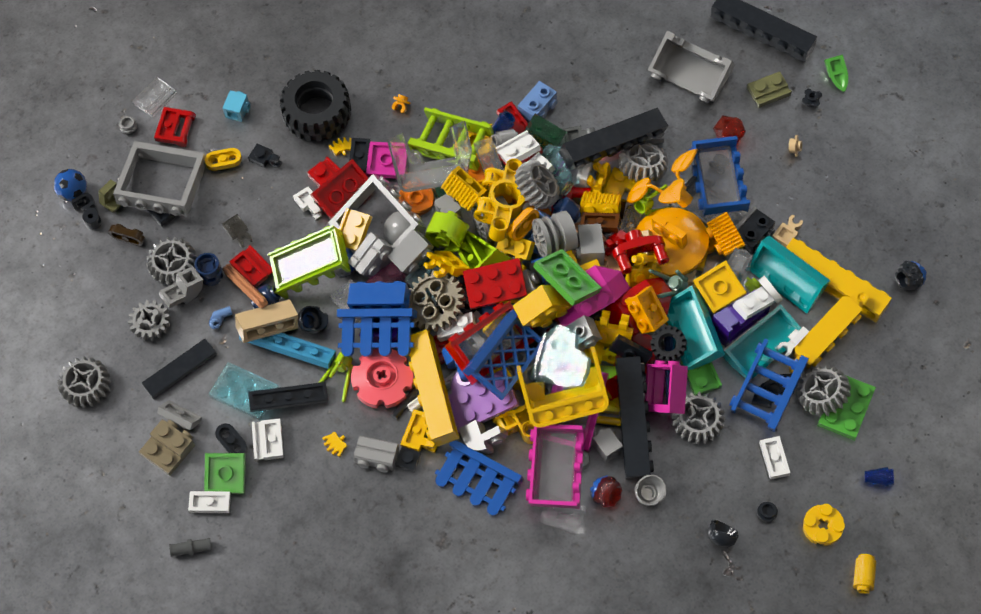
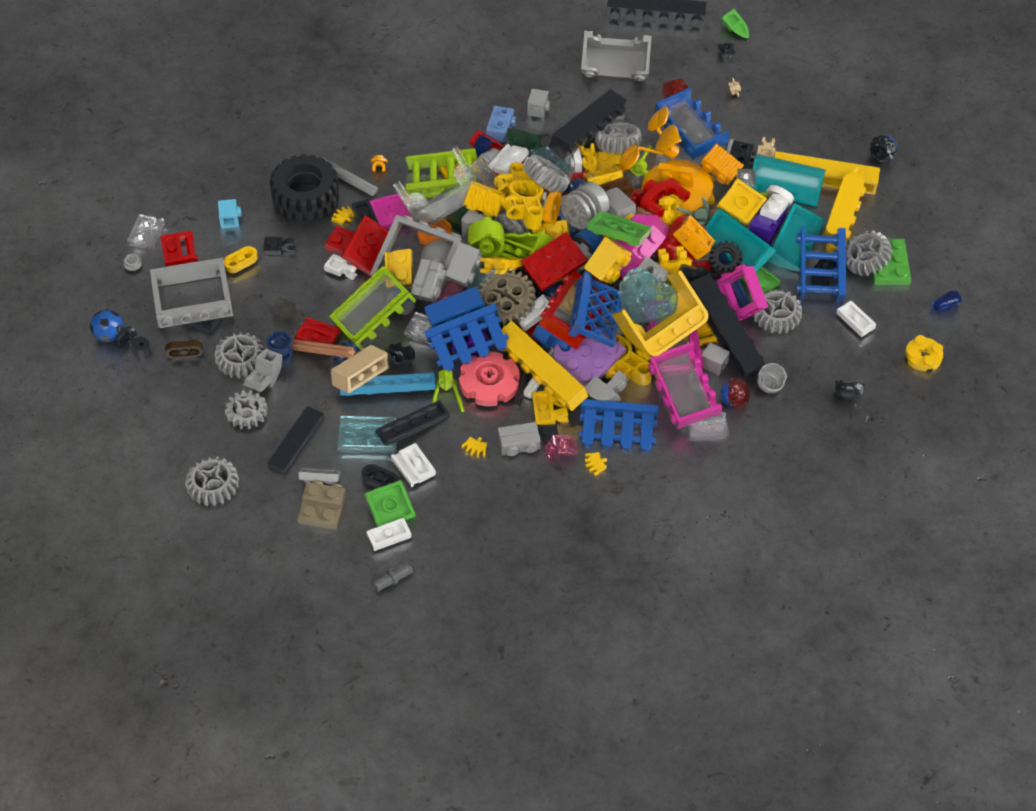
camera: 30 degrees left, 10 degrees down
olive bracket [98,179,122,213] -> none
medium blue arm [209,306,233,329] -> none
olive plate [747,71,792,108] -> none
black plate [757,502,778,522] -> none
white plate [776,326,809,357] -> none
yellow head [853,554,877,594] -> none
none -> light grey axle [323,158,378,196]
none -> light grey brick [527,89,550,118]
none -> clear pink bracket [545,435,579,462]
none -> yellow piece [585,452,607,476]

